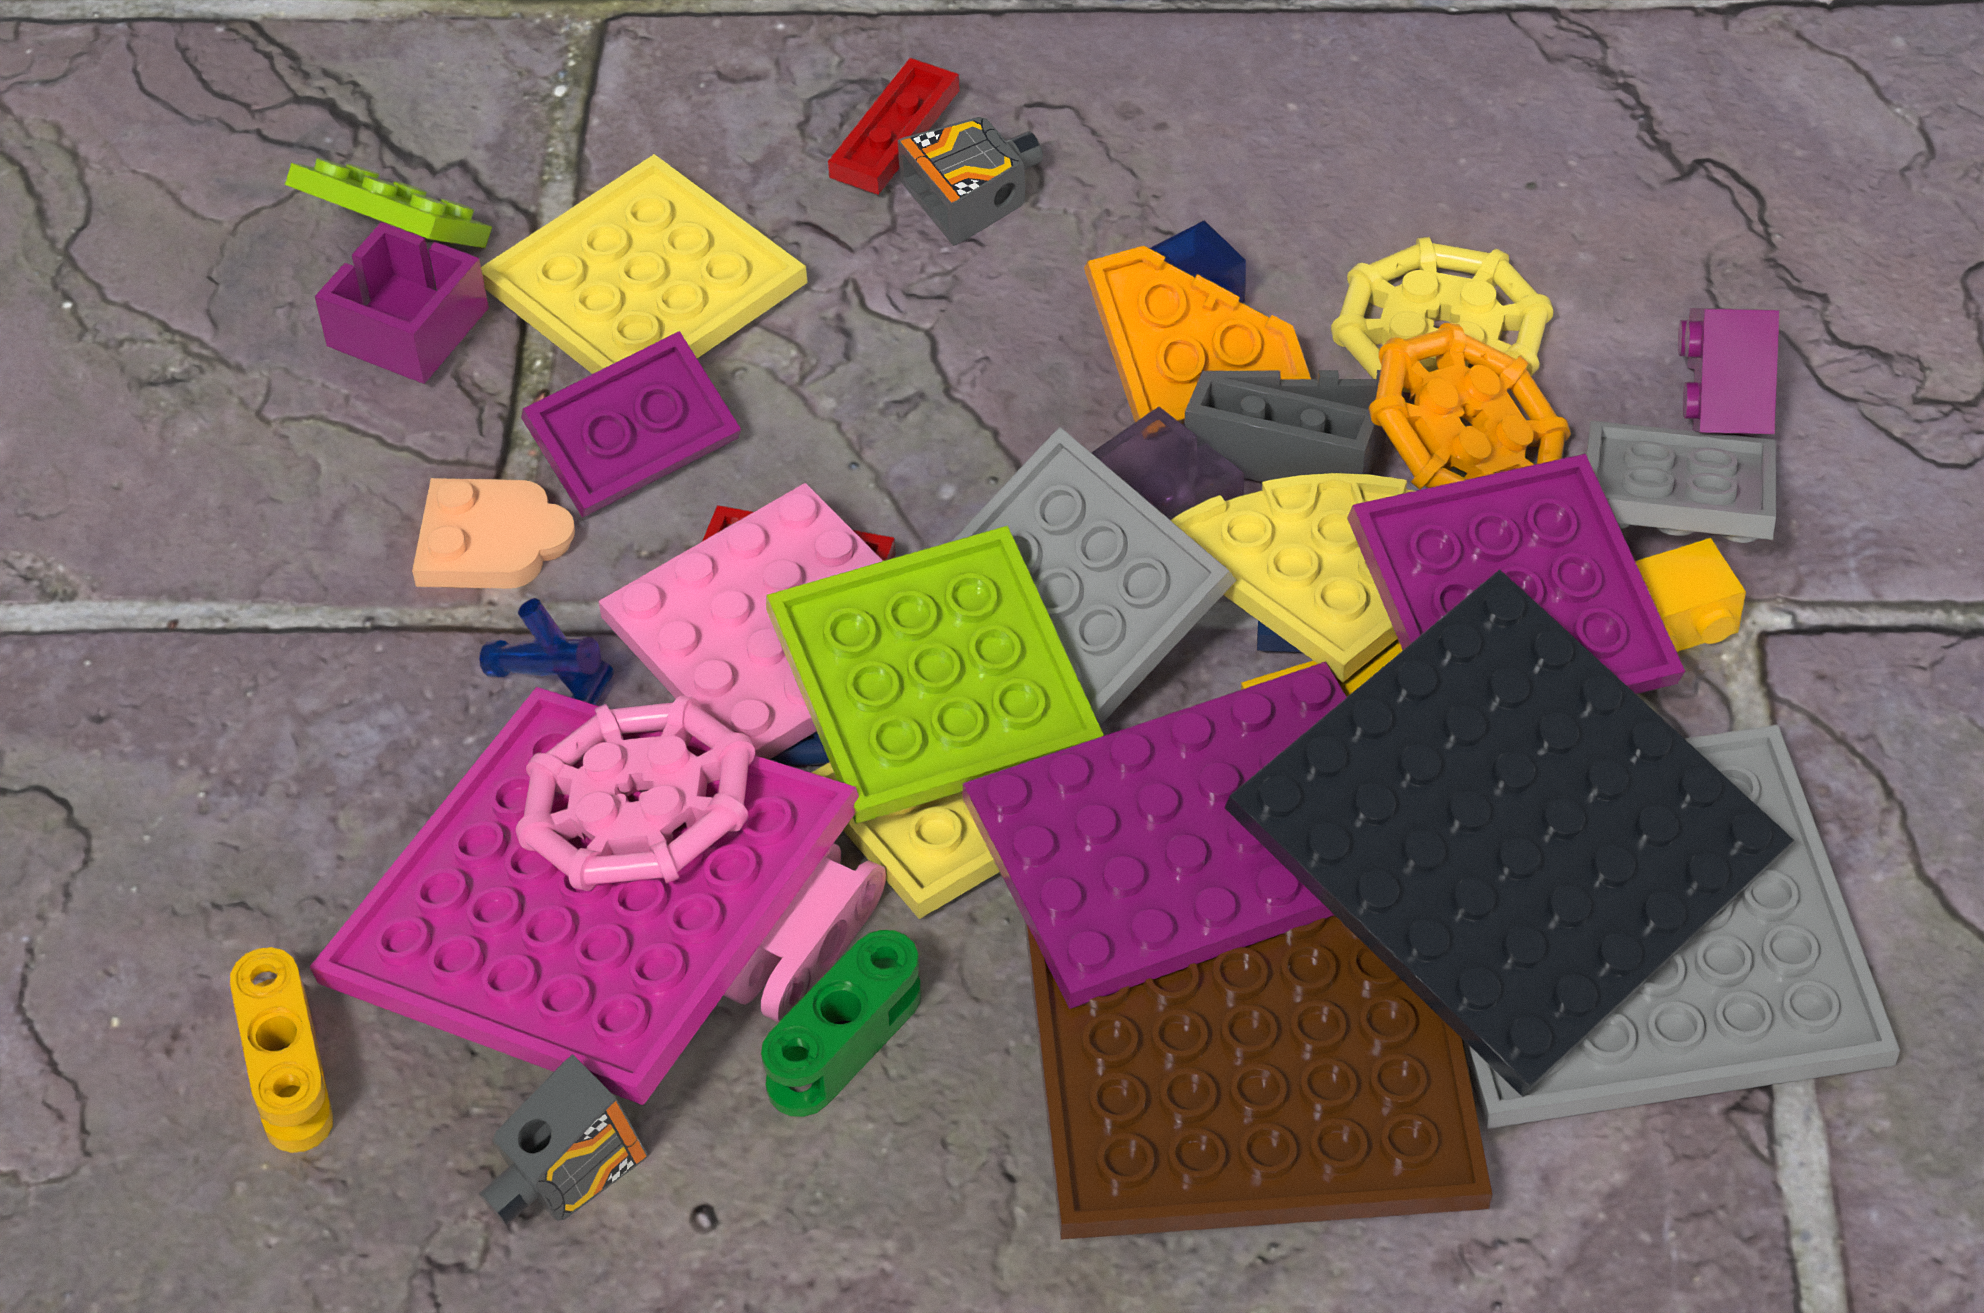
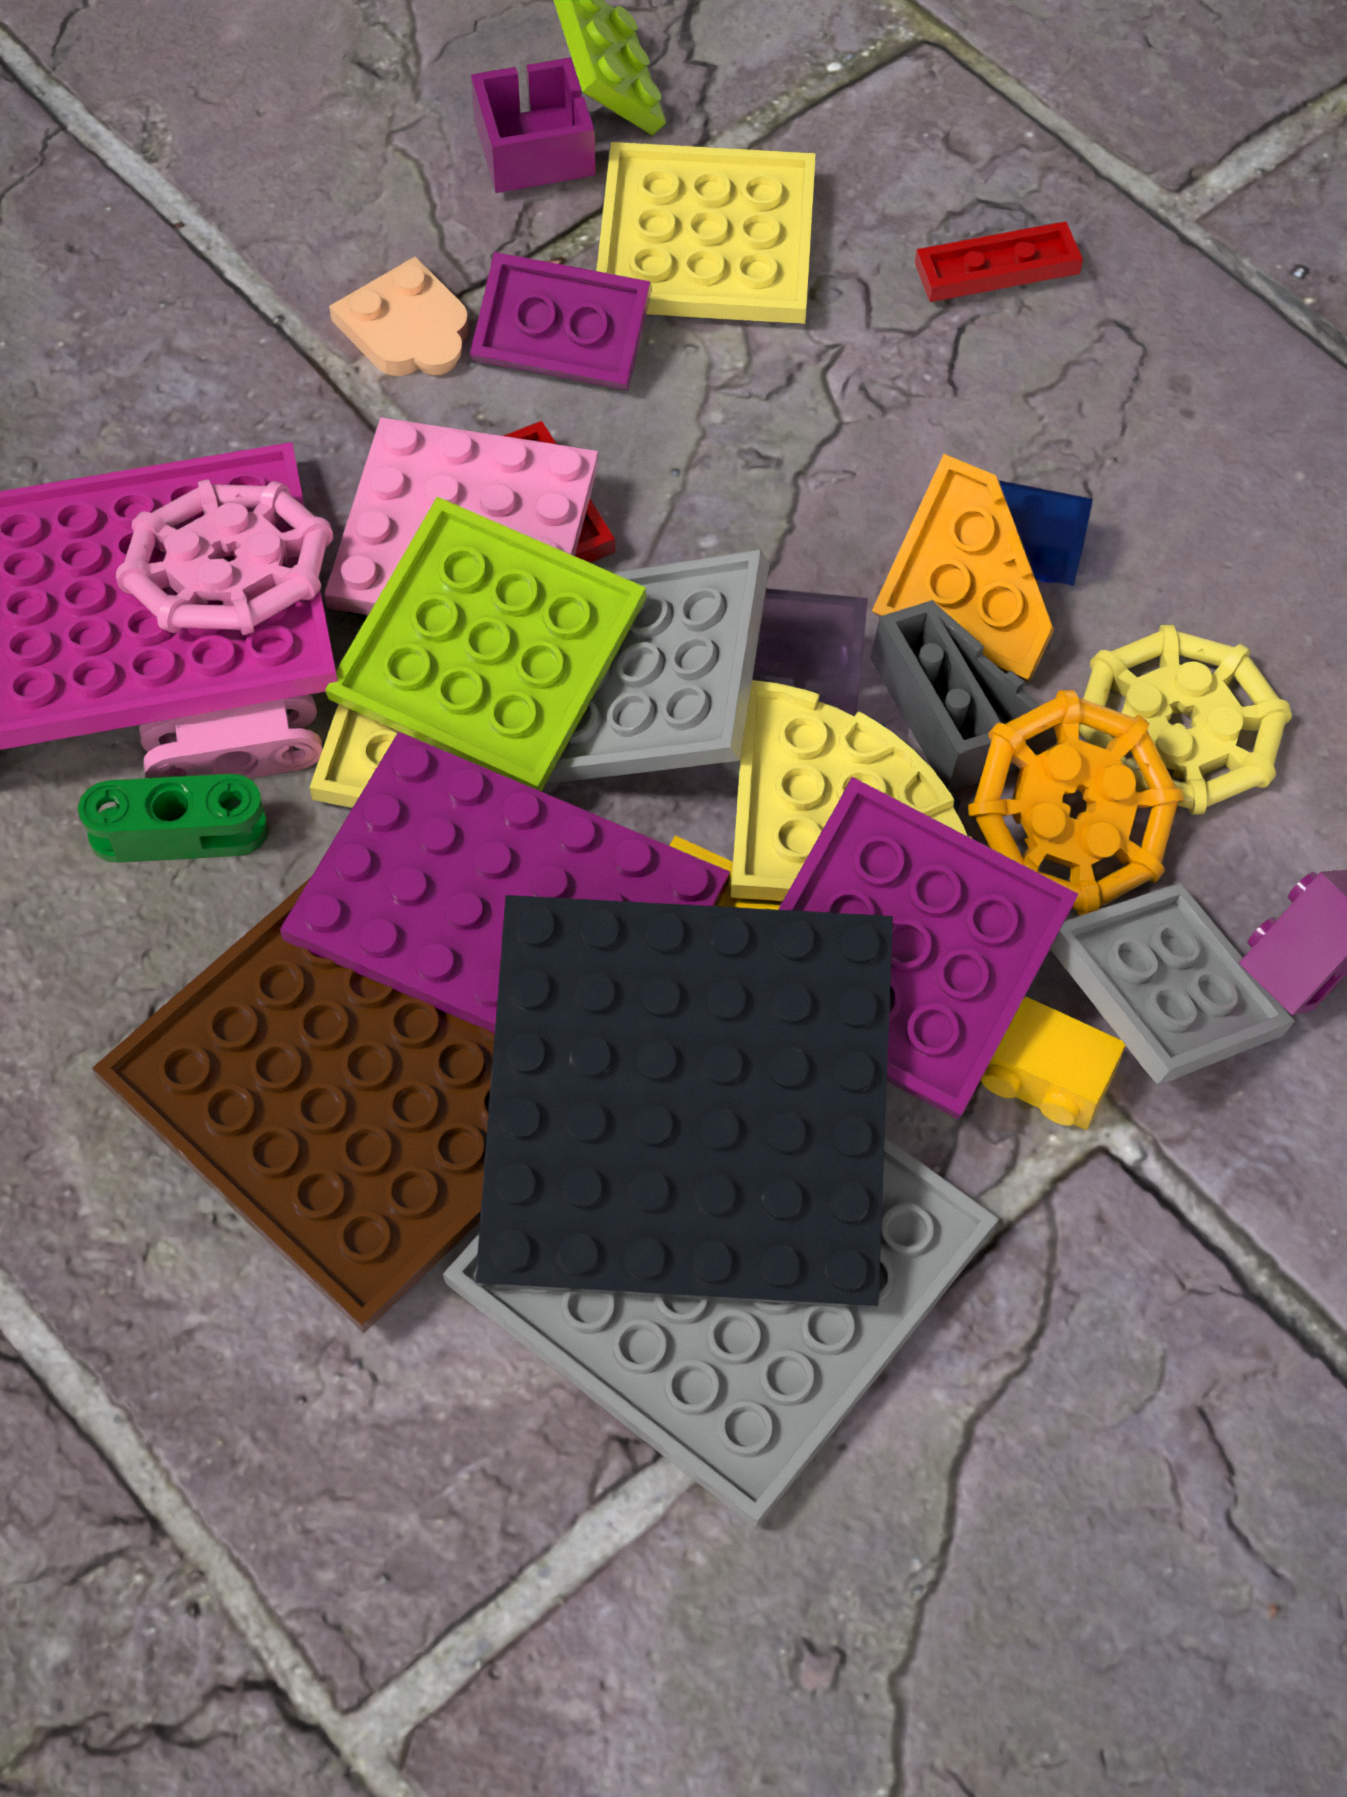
camera: 45 degrees right, 10 degrees up
clear blue piece [479,598,614,705] -> none
dark grey torso [898,117,1043,246] -> none

